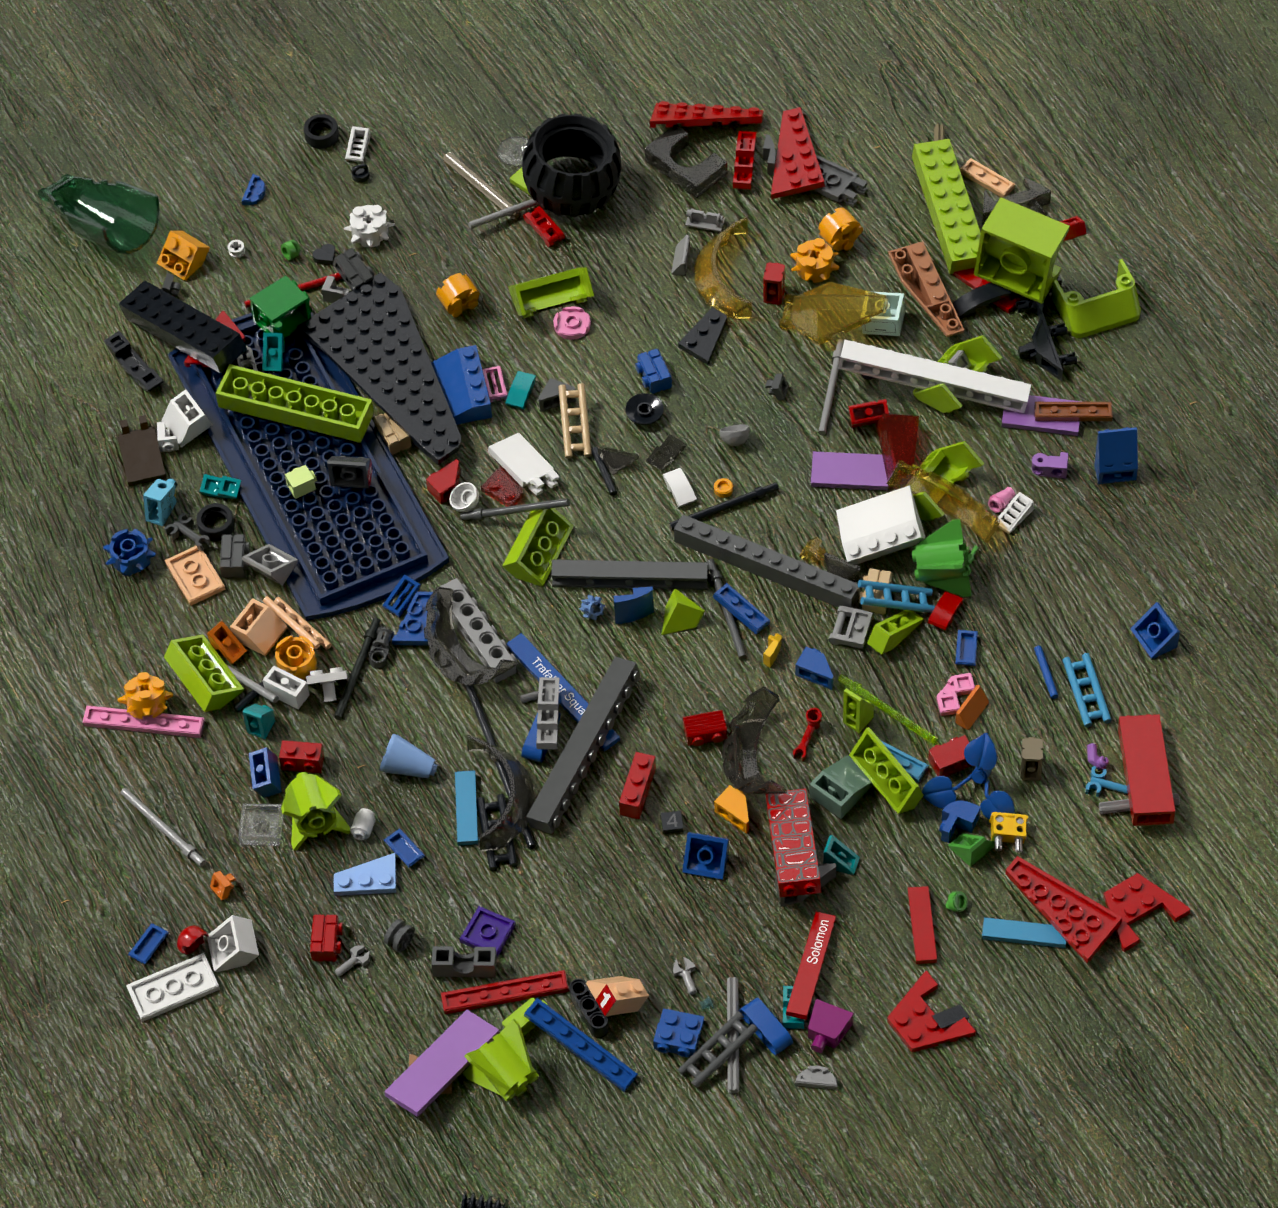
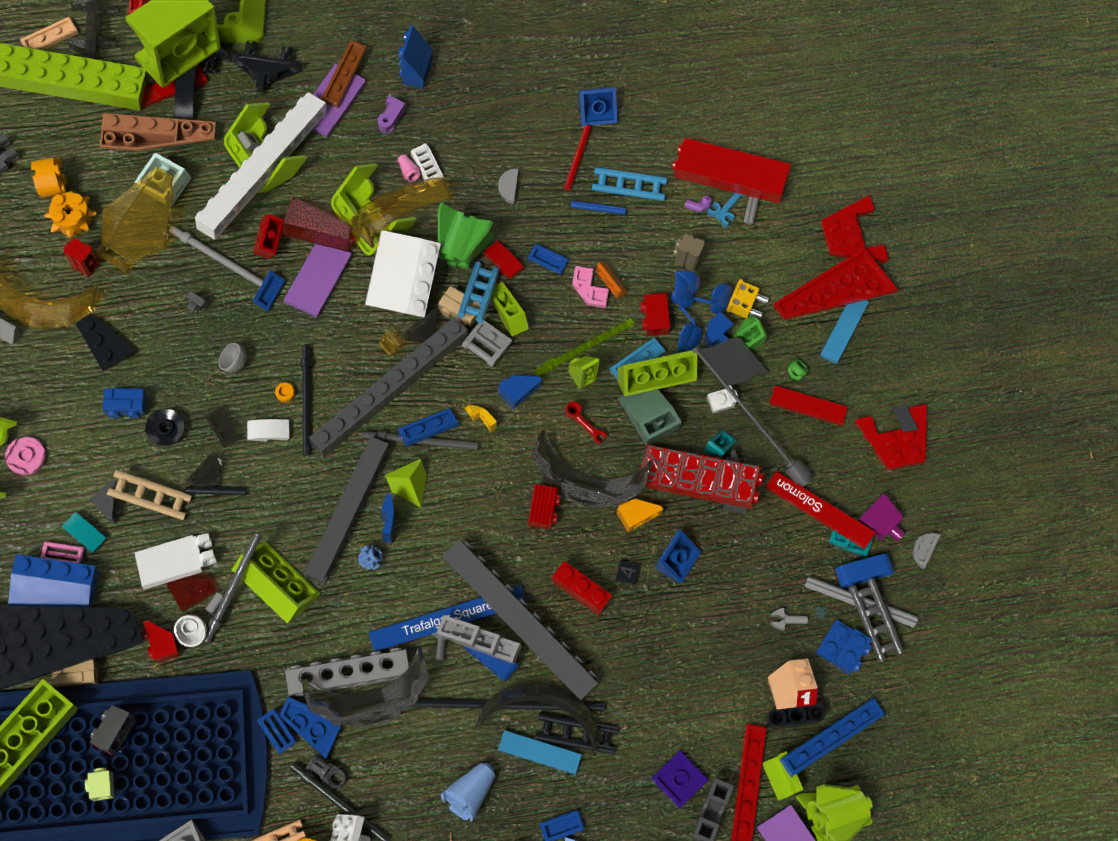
camera: 80 degrees left, 15 degrees up
none -> light grey tile [206,593,223,617]
none -> blue tile [252,270,286,312]
none -> light grey tile [498,169,518,204]
none -> red bar [564,125,591,191]
none -> dark grey flag [692,338,813,487]
none -> white bracket [707,386,738,413]

